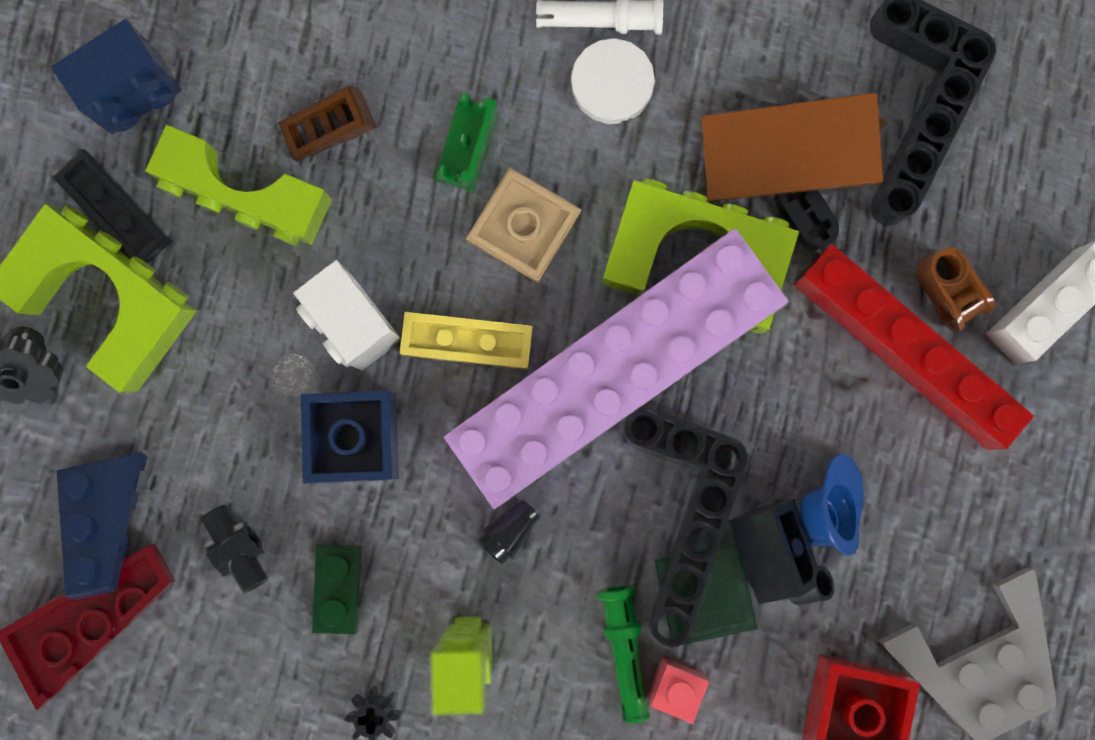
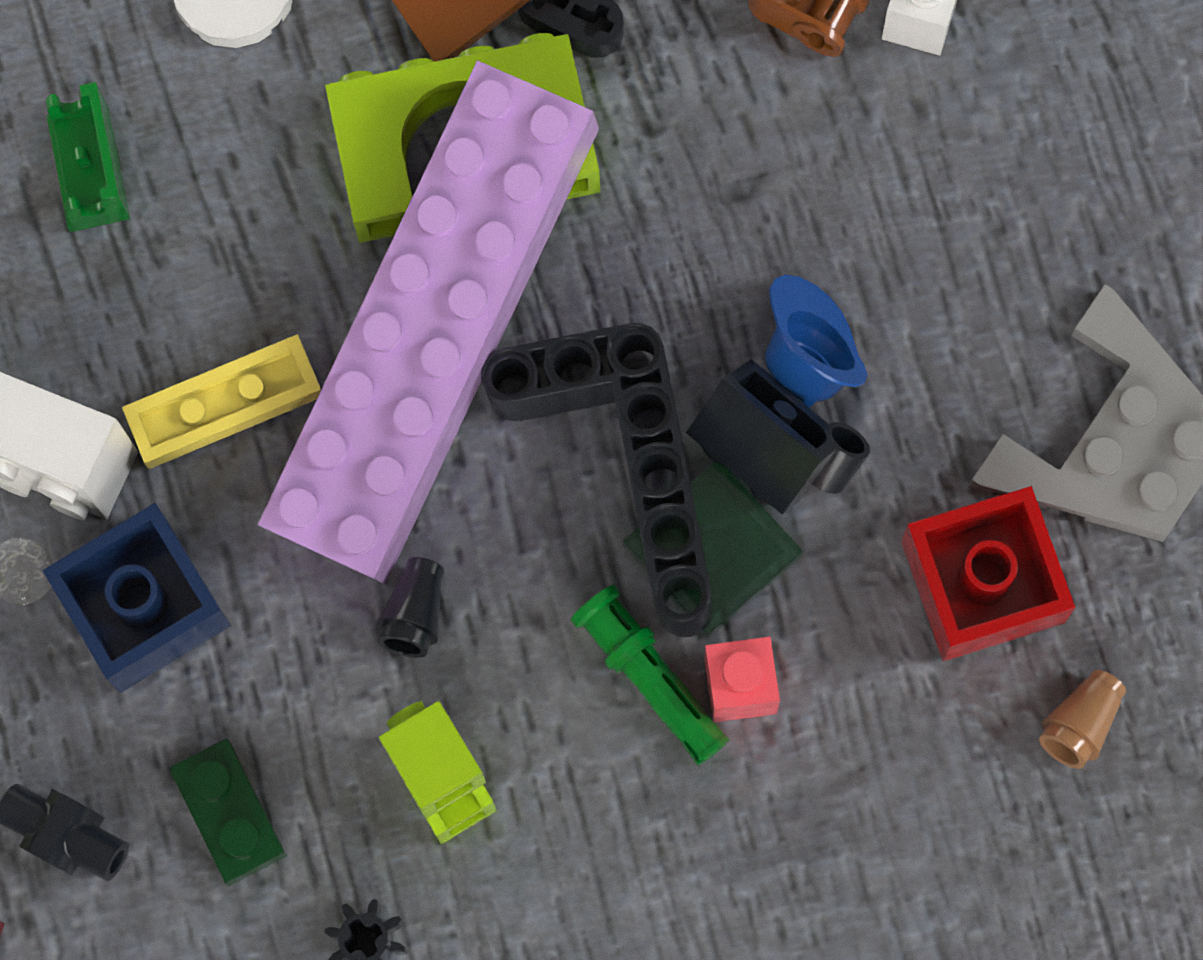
camera: 25 degrees left, 10 degrees down
tan tile [466,167,582,284] -> none
red brick [793,244,1035,450] -> none

